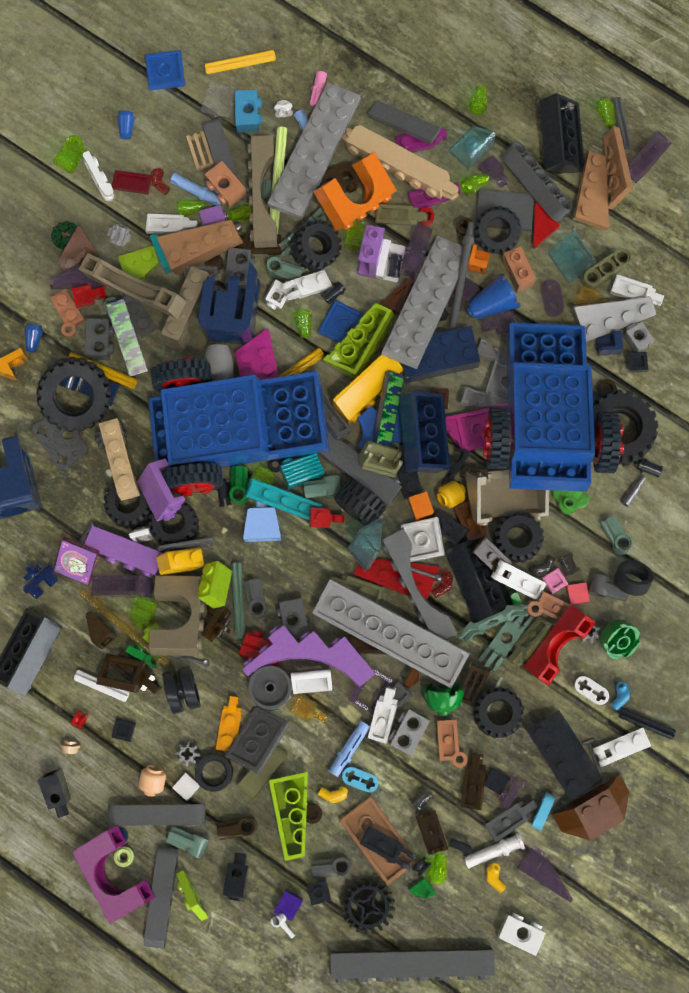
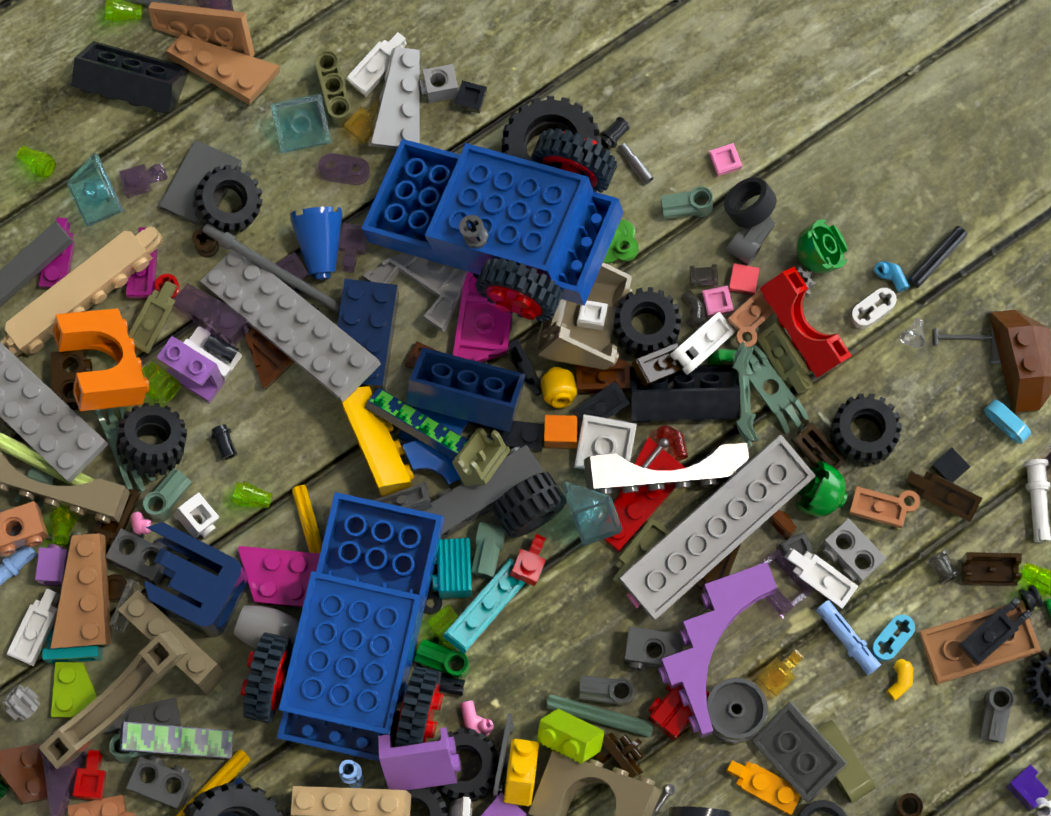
camera: 70 degrees left, 5 degrees down
clear neon green cone [177,199,204,217] -> none
light blue torso [244,501,281,542] -> none
lime wedge [269,772,308,861] -> none
white hinge [282,270,332,300] -> none
white tile [291,669,333,694] -> none
dark brown tile [306,803,322,824] -> none
black brick [306,879,331,906] -> none
blue tile [318,300,365,343] -> none
lime wedge [323,303,396,380] -> none
black tile [449,839,472,854] -> none
clear neon green cone [461,173,489,195] -> none
orange panel [467,244,490,275] -> none
dark grey hinge [484,800,538,842] -> none
clear purple plate [499,774,525,810] -> none
dark grey beam [502,141,572,222] -> none
nougat brick [502,246,536,293] -> none
black slope [526,710,603,800] -> none
red tile [533,202,560,249] -> none
white plate [593,728,651,767] -> none
dark blue panel [596,330,624,356] -> none
dark brown tile [597,379,617,397] -> none
none -> bright pink arm [130,512,152,535]
none -> light blue pin [339,760,364,788]
none -> dark grey bush [459,215,489,249]
none -> bright pink arm [460,701,494,736]
none -> white tile [577,301,608,331]
none -> bright pink tile [709,143,742,177]
none -> clear rock [900,318,925,348]

